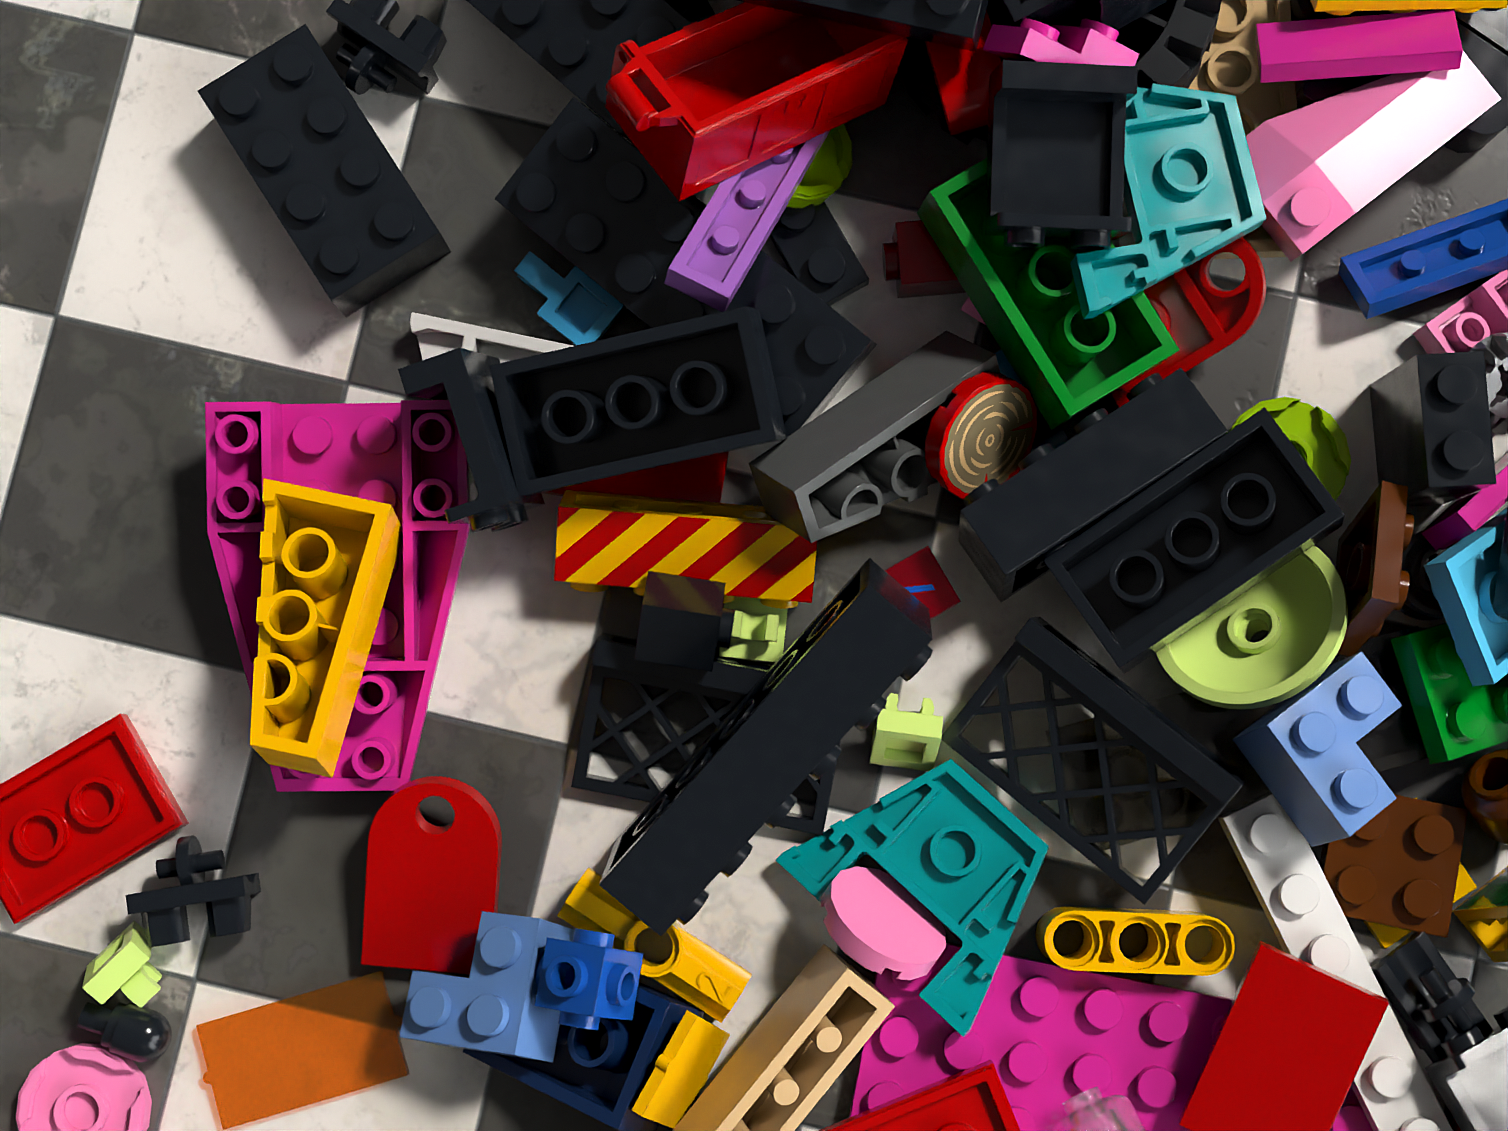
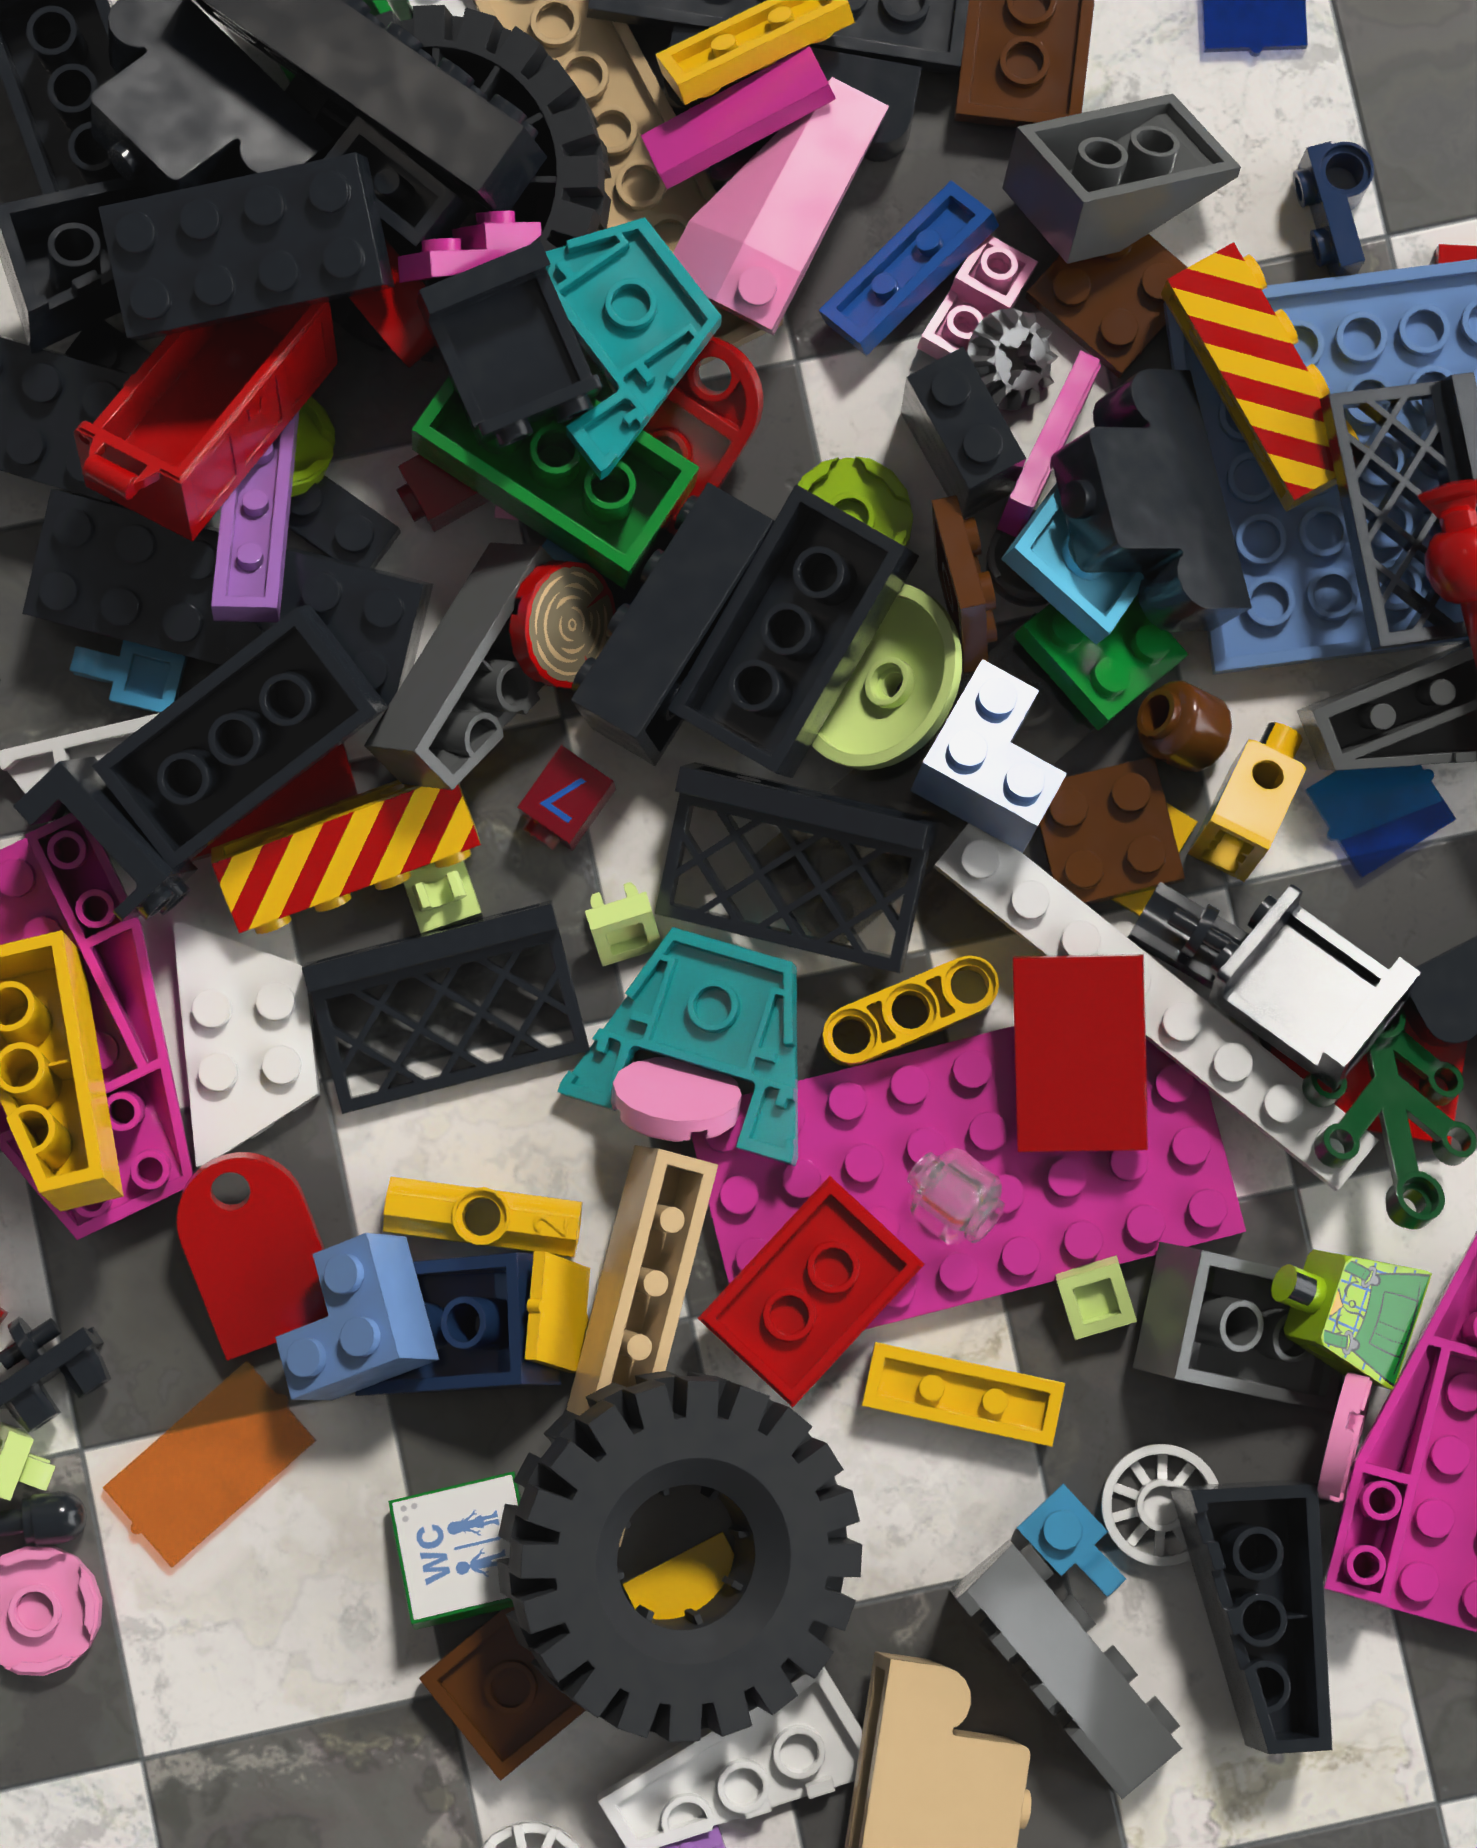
camera: 25 degrees left, 0 degrees up
blue brick [535,928,644,1030] -> none
black brick [599,558,933,936] -> none
black brick [634,571,735,672] -> none
none -> white wing [172,921,320,1168]

